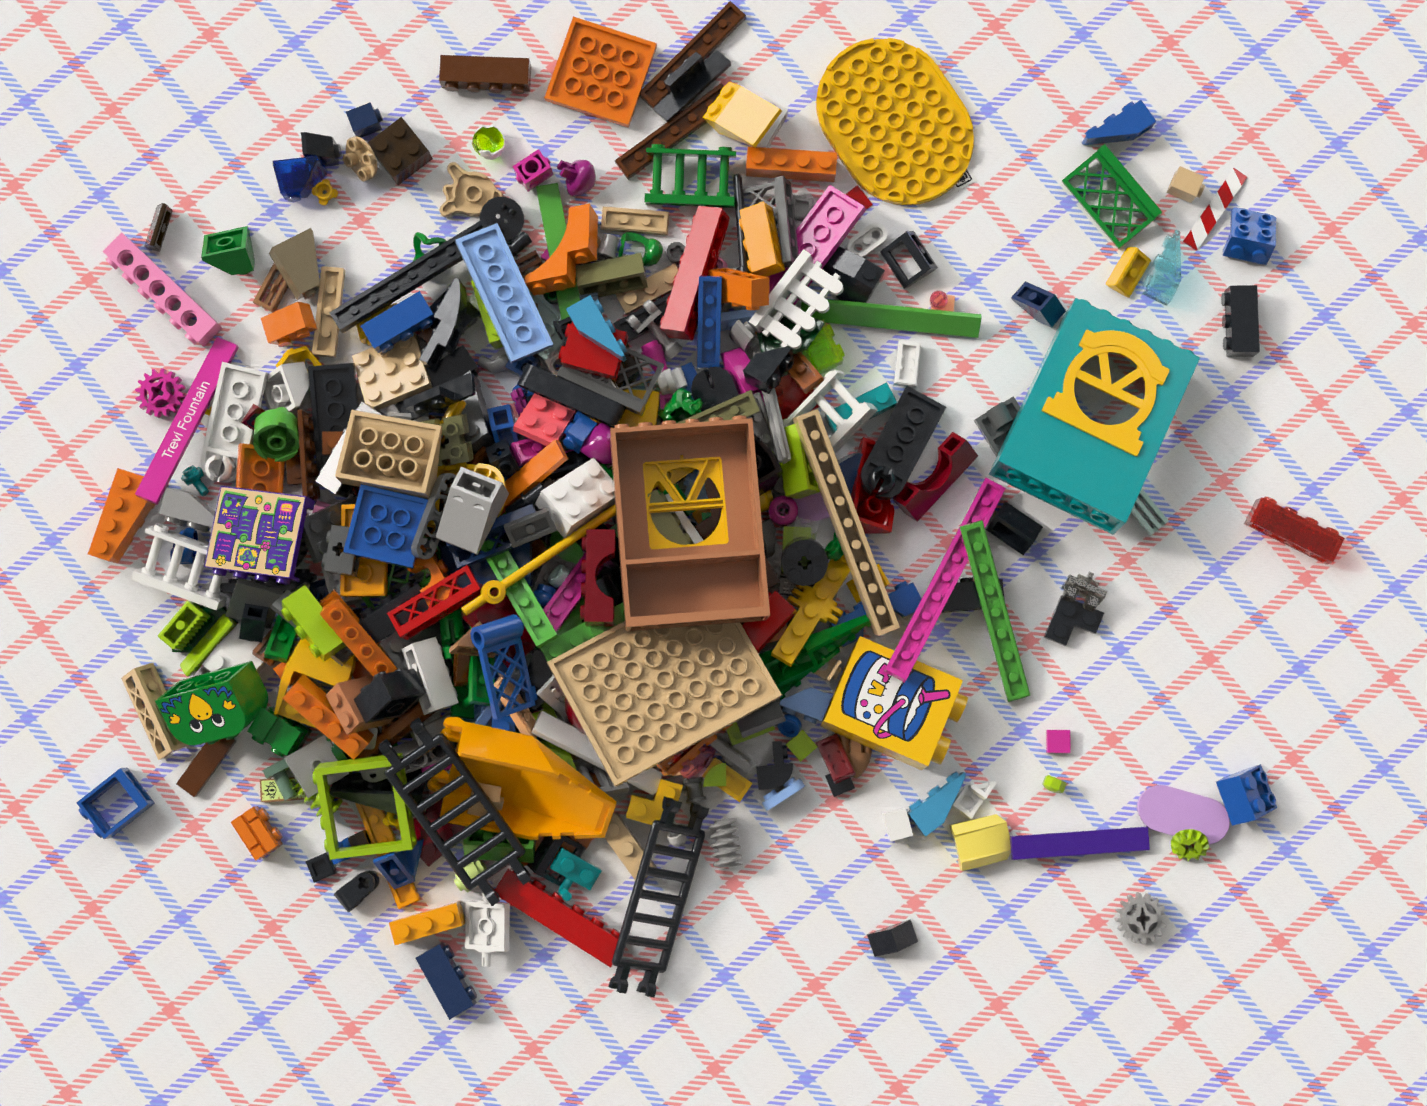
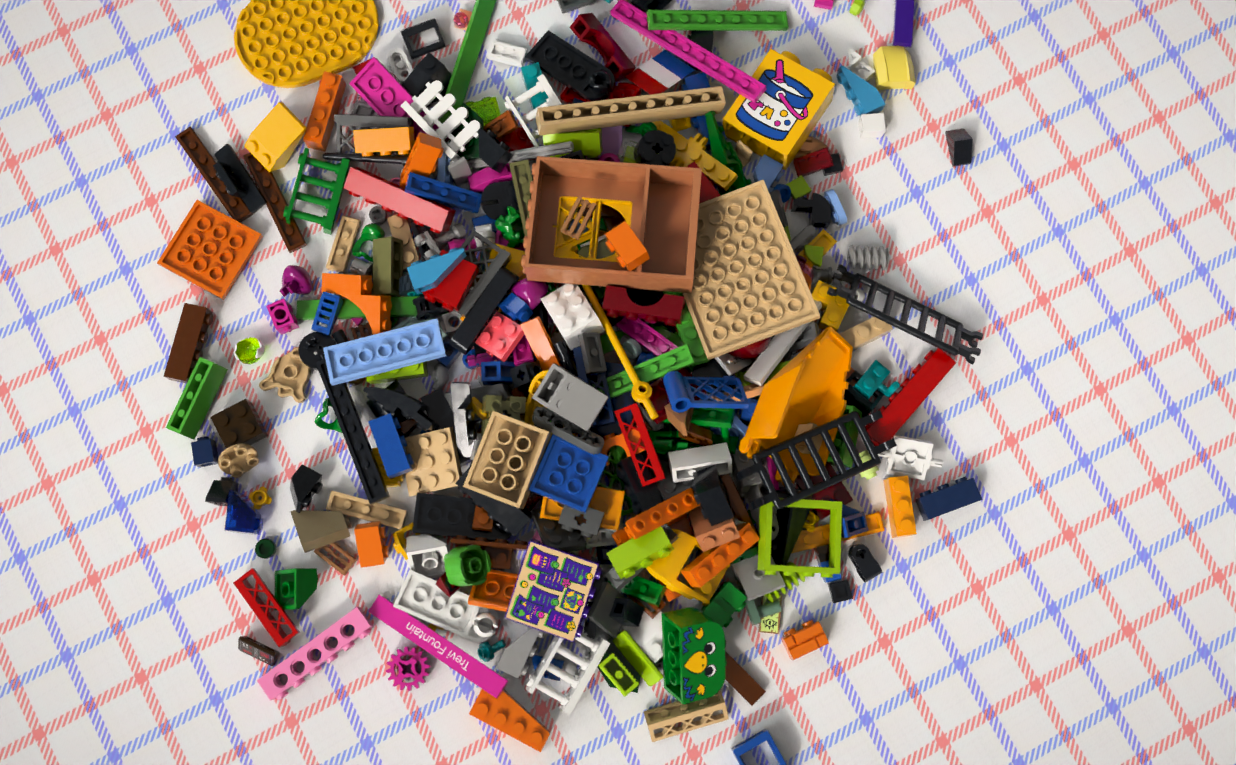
camera: 90 degrees left, 5 degrees down
none -> bright green brick [166,357,228,440]
none -> red fence [233,568,300,647]
none -> dark green tile [255,539,276,559]
none -> black slope [290,464,323,513]
none -> blue slope [311,291,344,336]
none -> medium nougat tile [561,196,596,240]
none -> orange brick [605,221,650,272]
none -> sticker [625,50,695,95]

